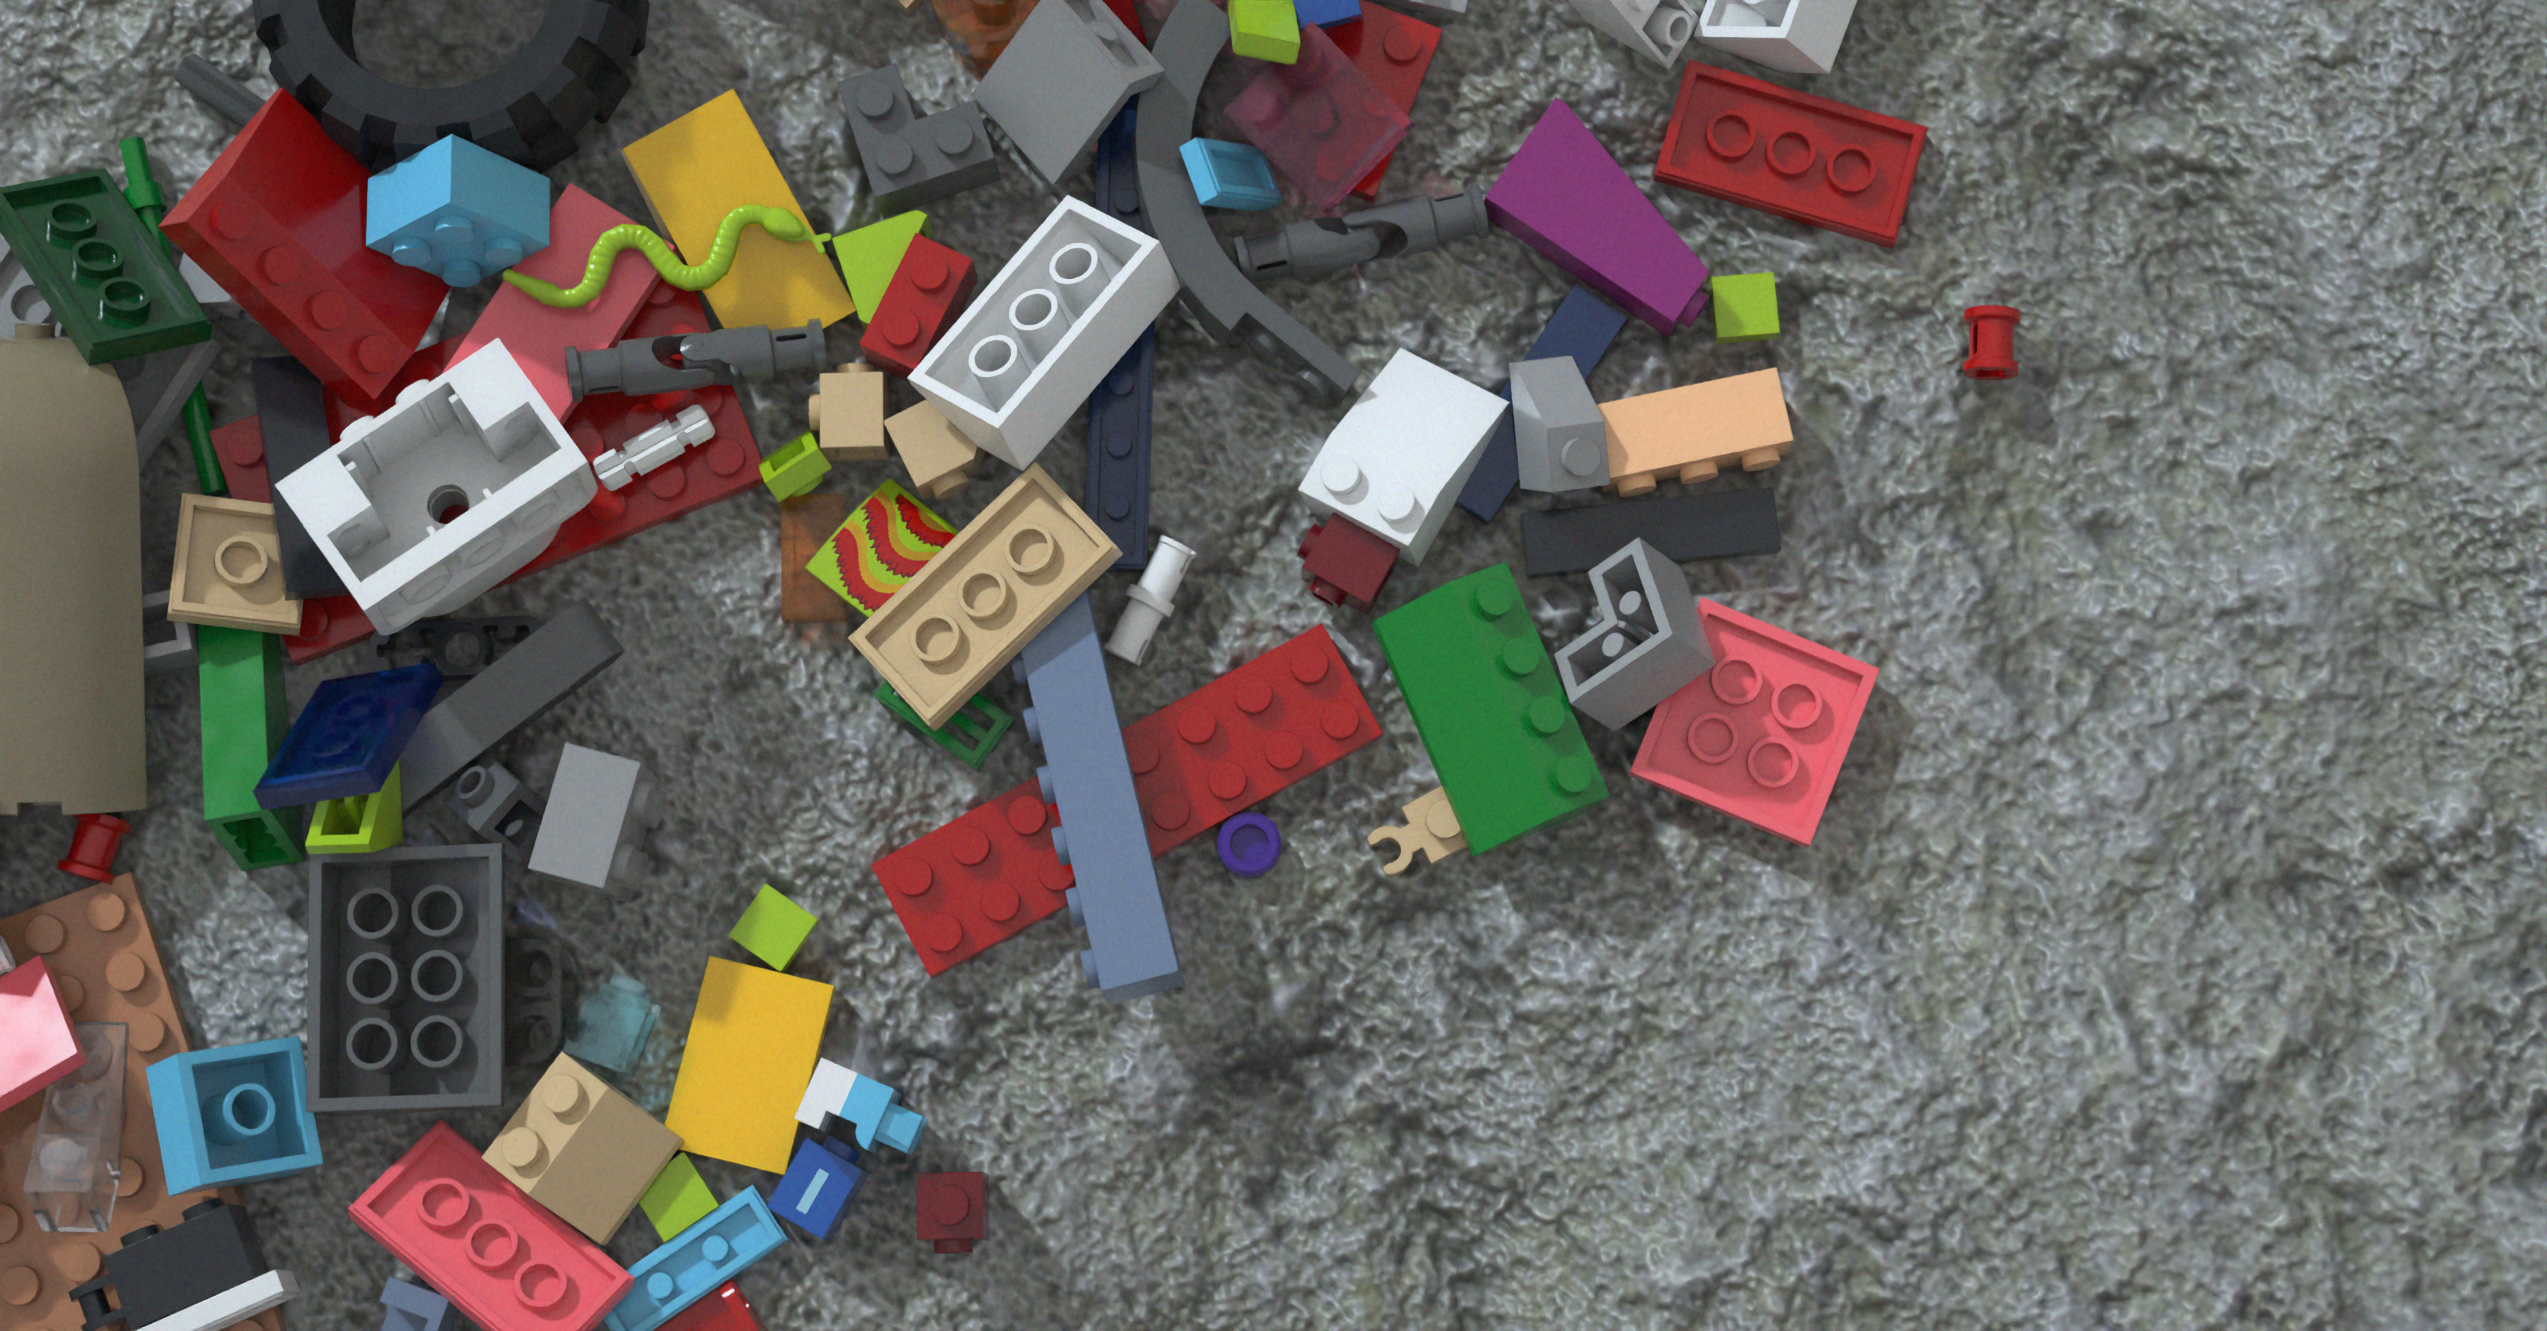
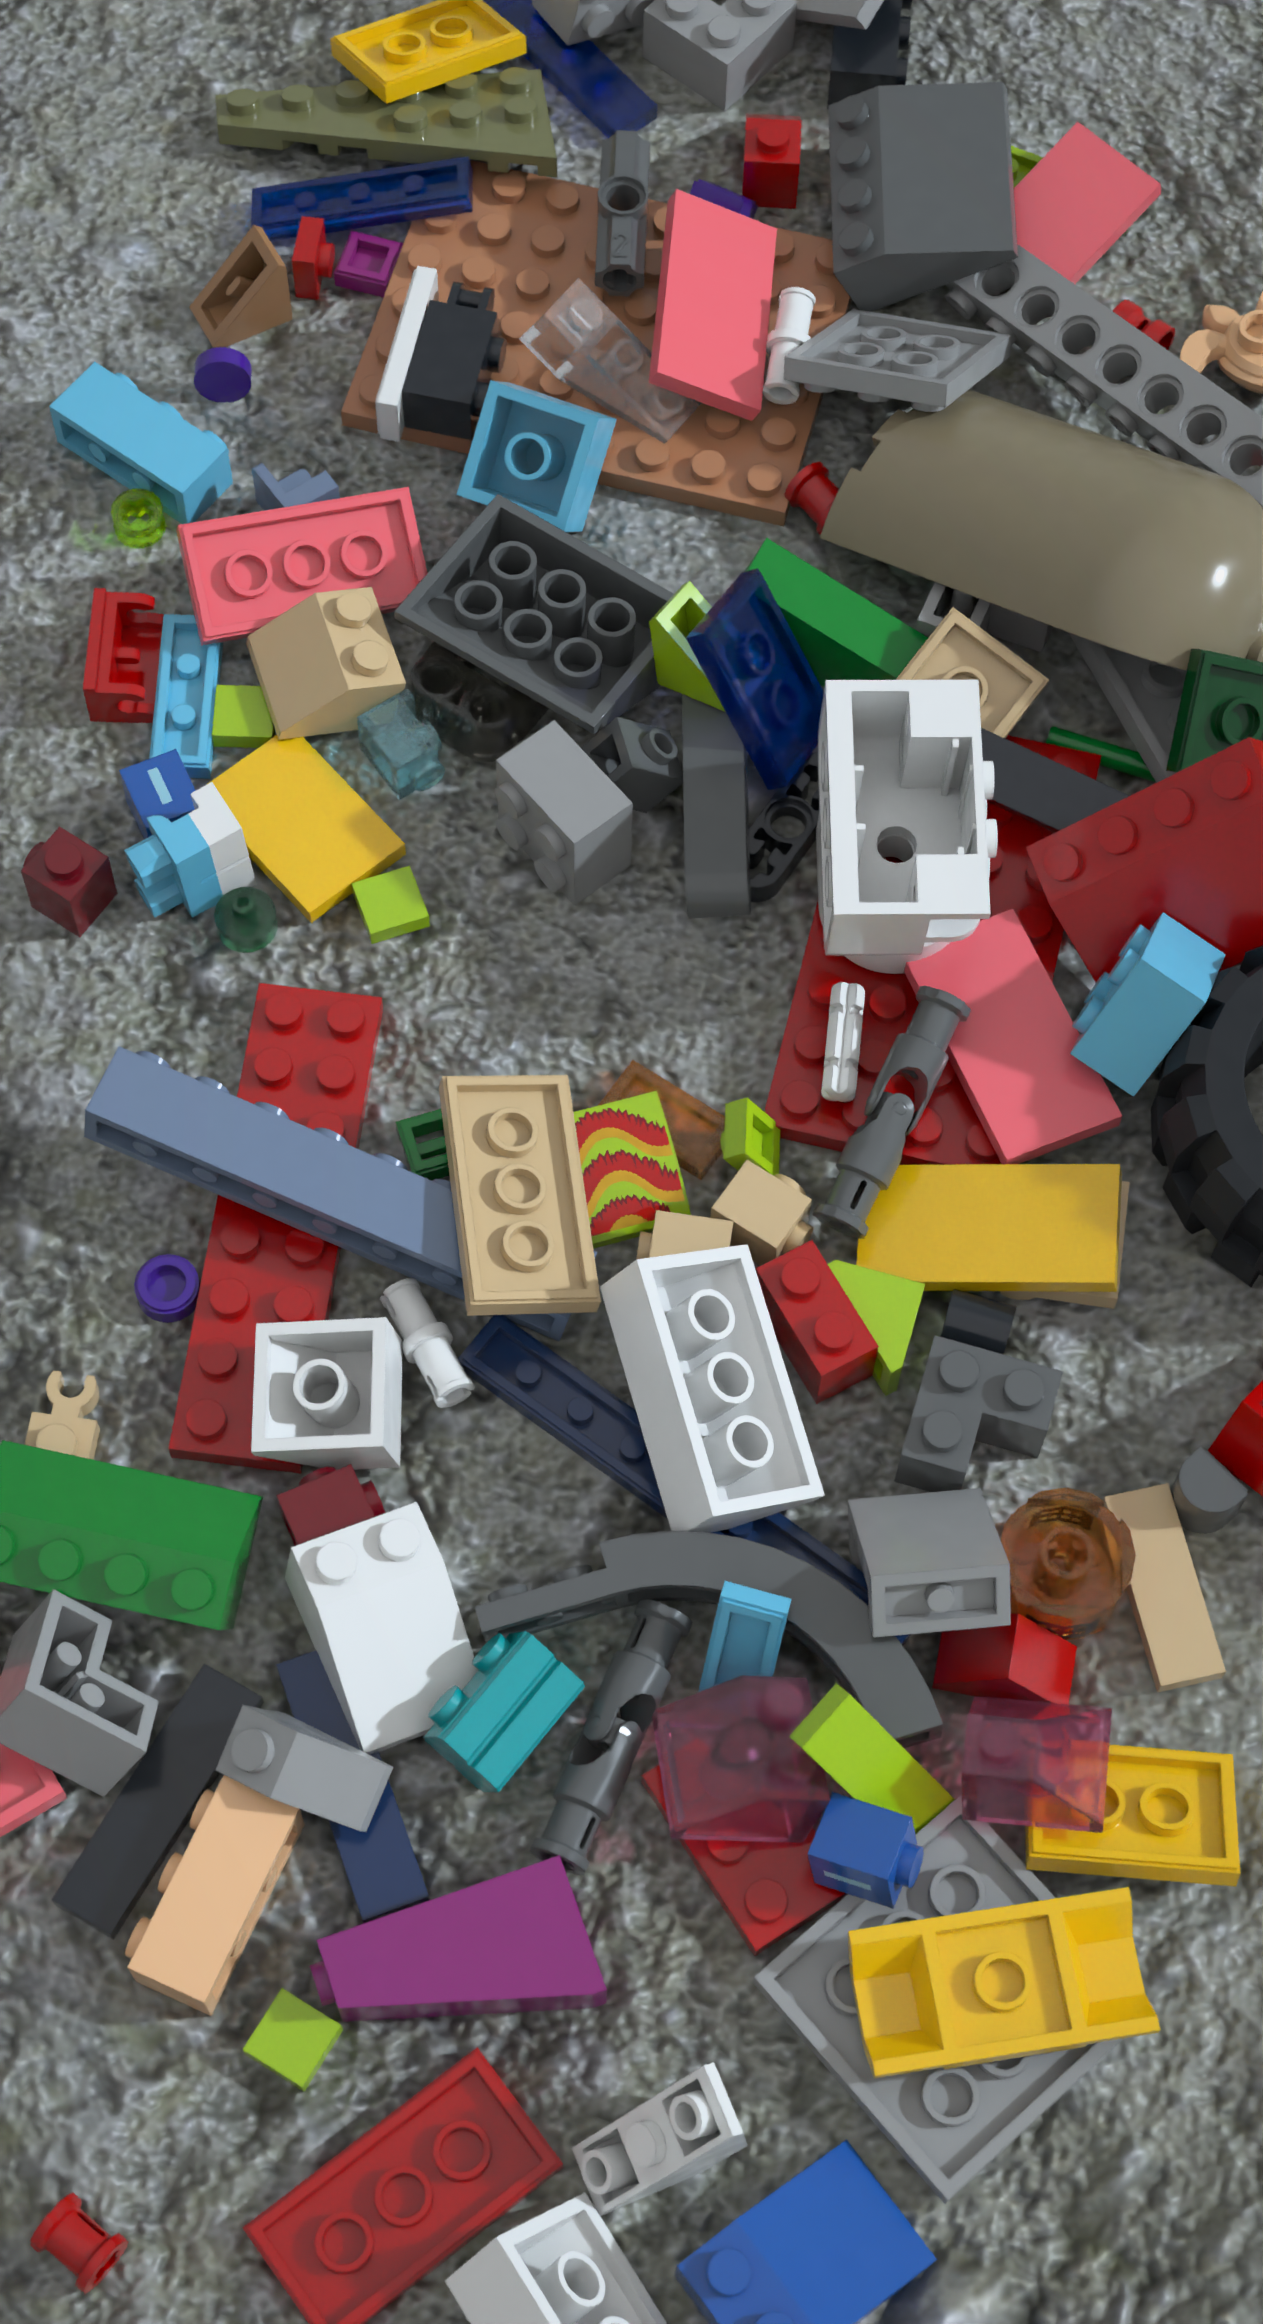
camera: 120 degrees right, 15 degrees down
lime animal [502,204,832,309] -> none
none -> clear green tile [214,887,278,953]
none -> white slope [251,1317,403,1470]
none -> teal brick [423,1631,585,1793]
none -> black brick [940,1289,1017,1354]

